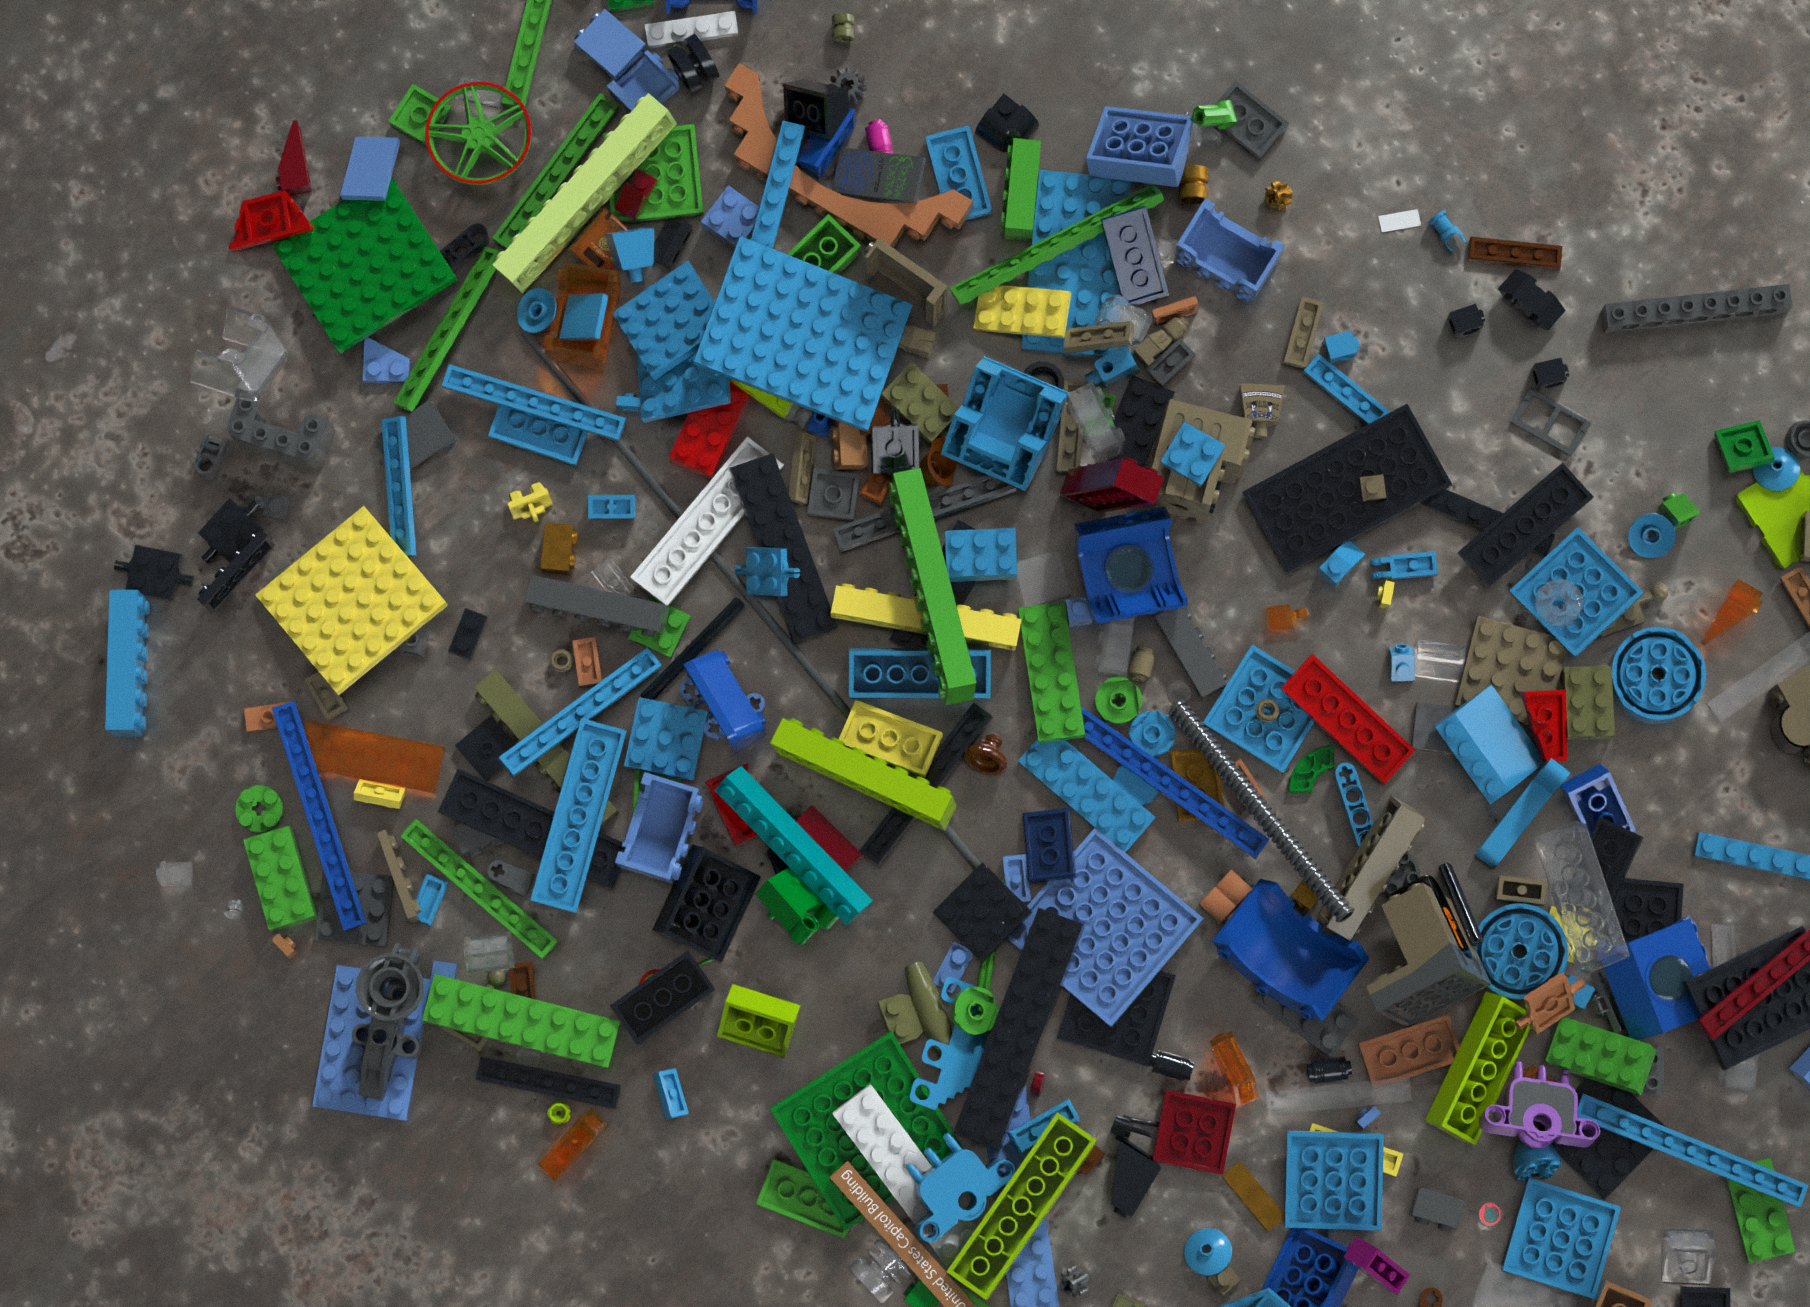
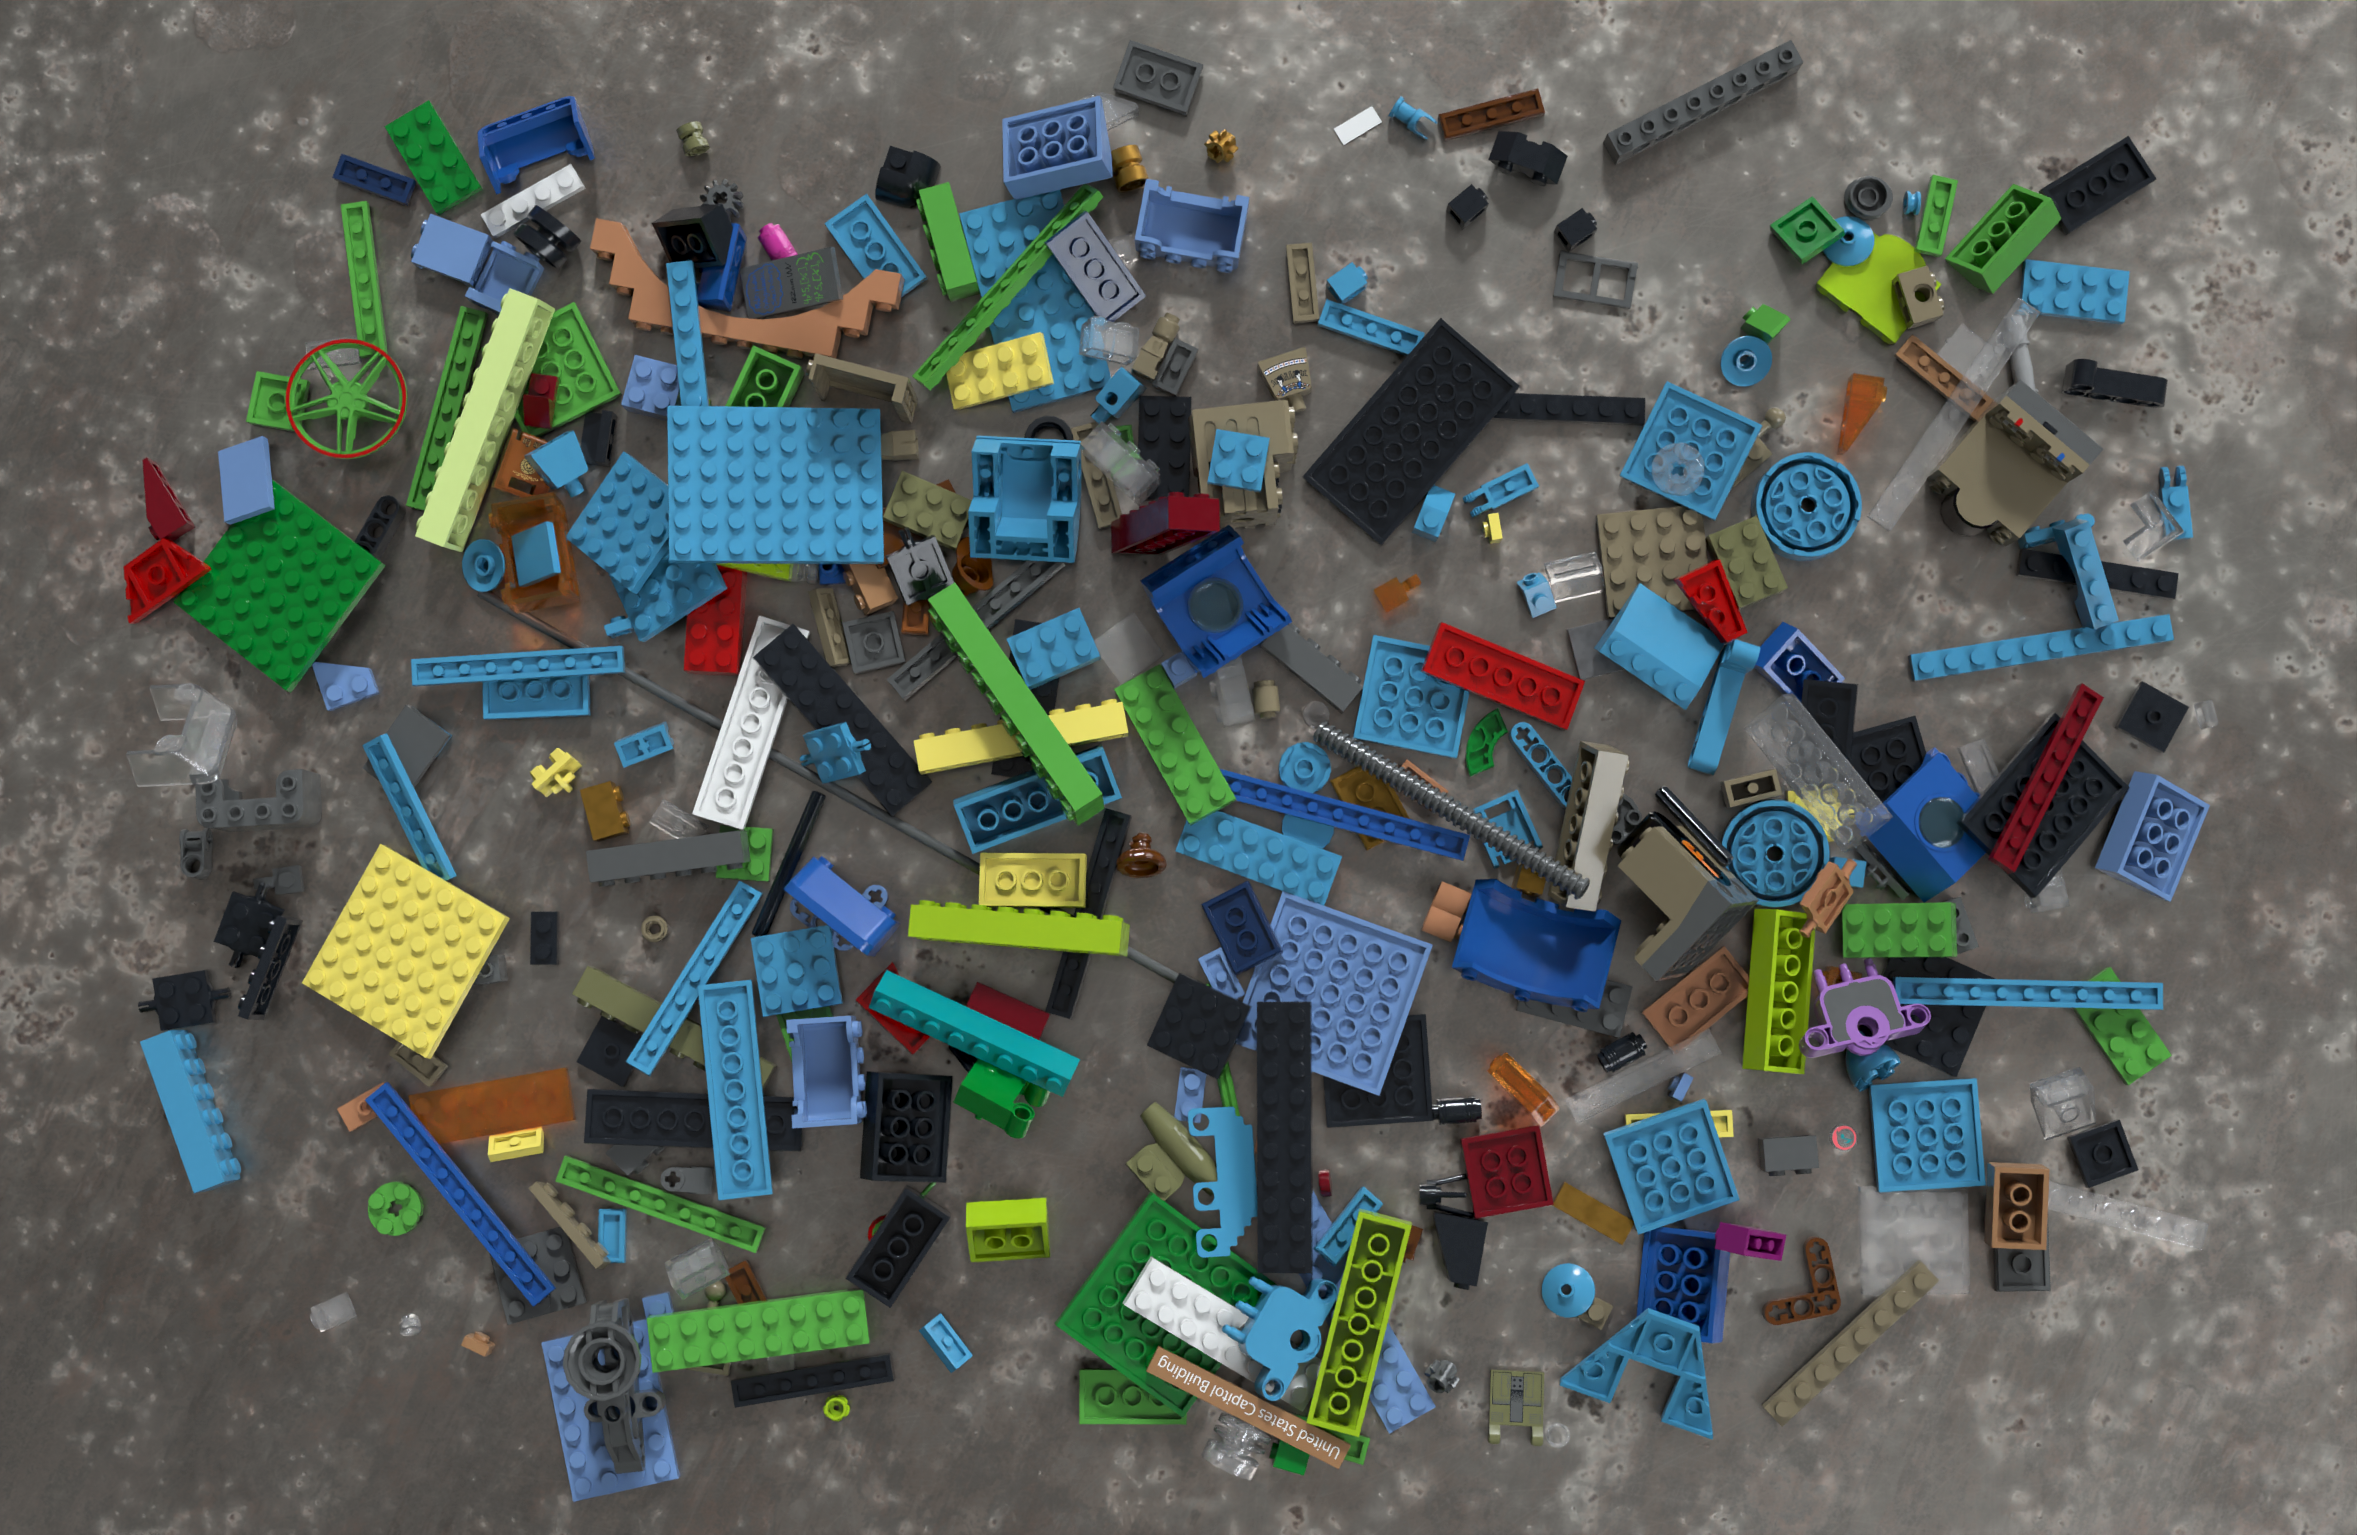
camera: 20 degrees left, 5 degrees up
bright green brick [243,826,318,933] -> none
bright green plate [393,246,500,412] -> none
clear orange slope [538,1109,608,1181] -> none
nougat plate [572,637,602,687] -> none
bright green plate [951,987,999,1035] -> none
dark tan plate [1063,321,1134,353] -> none
bright green plate [1095,677,1142,725] -> none
nougat tile [1152,296,1198,326] -> none
bright green piece [1191,100,1238,129] -> none
dark tan plate [1255,699,1279,723] -> none
dark tan plate [1360,474,1386,502] -> none
black plate [1457,463,1594,588] -> none
none -> dark azure container [1474,790,1543,869]

